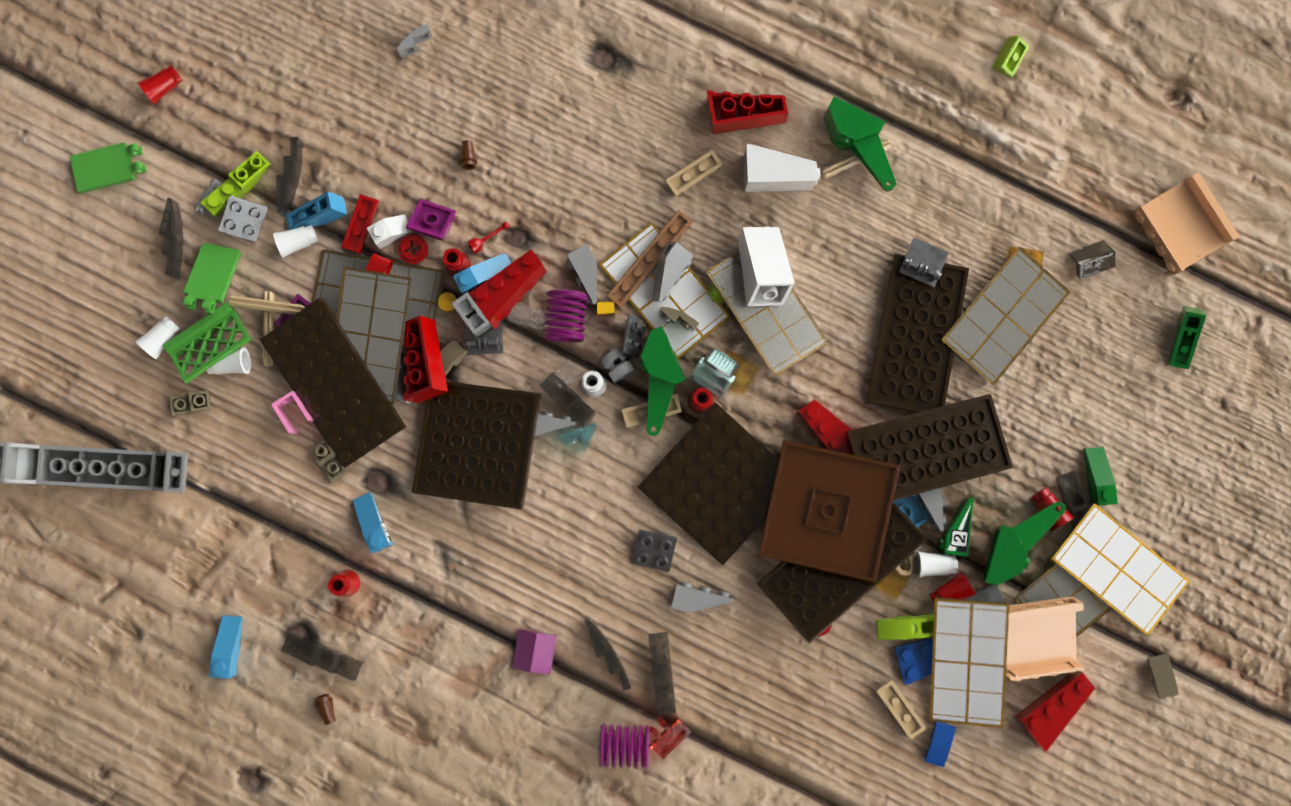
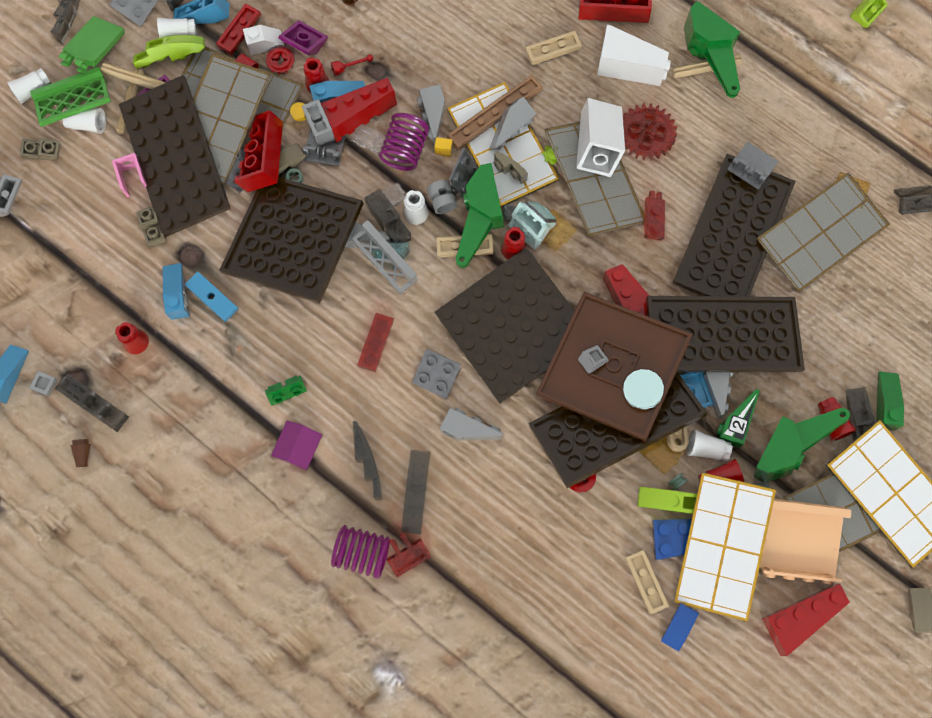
camera: 15 degrees right, 10 degrees down
none -> light grey plate [29,371,58,397]
none -> lime slope [133,35,205,69]
none -> dark azure tile [184,271,239,323]
none -> green hinge [265,375,307,406]
none -> sand green bush [286,168,303,183]
none -> light grey fence [352,220,418,295]
none -> clear red plate [357,313,394,373]
none -> light grey hinge [502,205,516,221]
none -> light grey slope [578,345,609,374]
none -> clear red gear [623,103,677,161]
none -> light aqua tile [623,369,664,410]
none -> clear red hinge [644,191,665,241]
none -> sand green bush [668,473,688,491]

